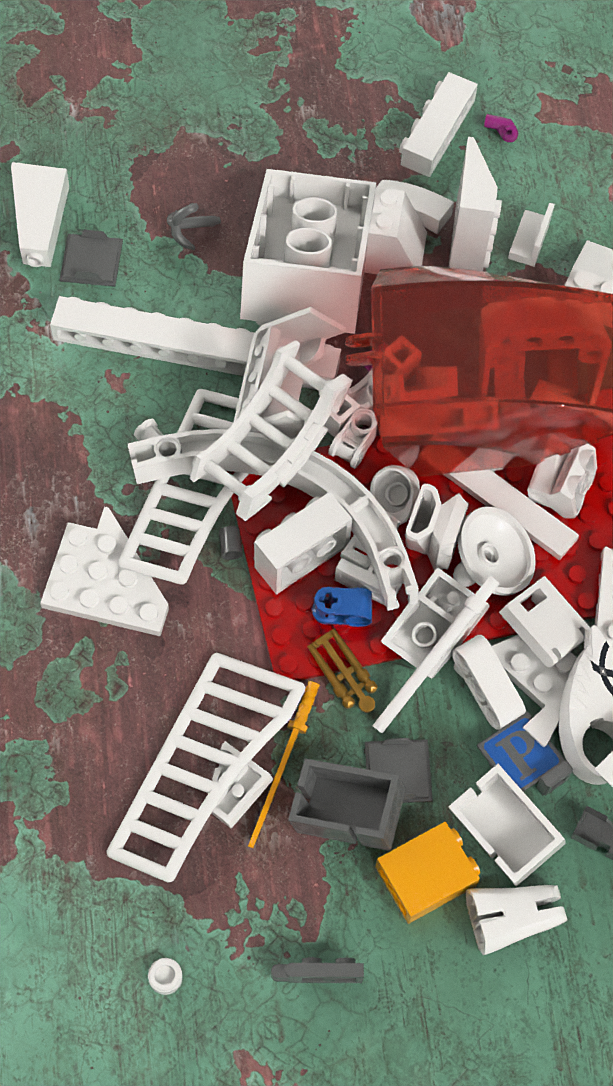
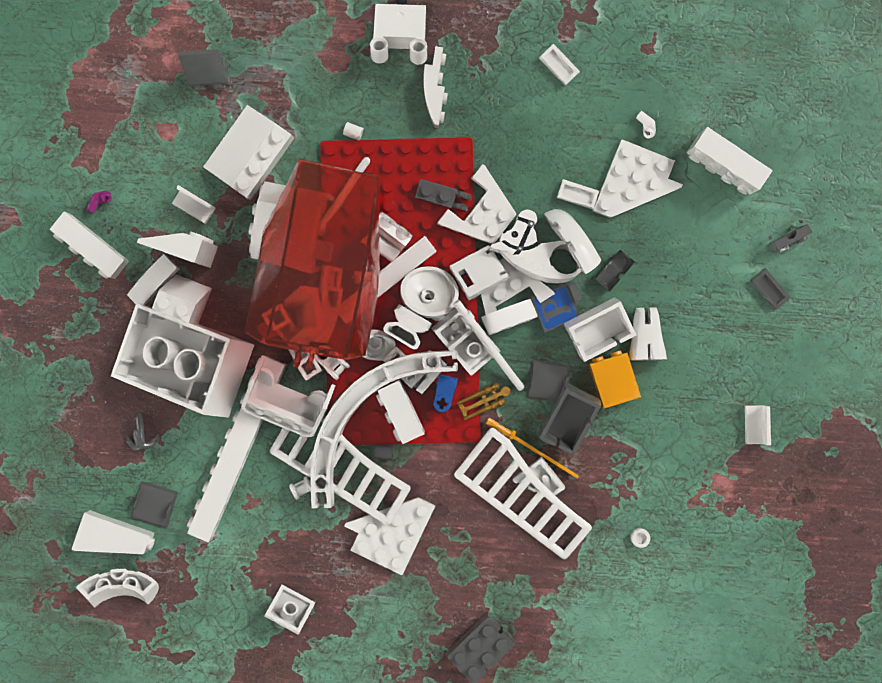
camera: 75 degrees left, 25 degrees up
white fence [190,340,353,521] -> none
dark grey hinge [271,957,364,983] -> none

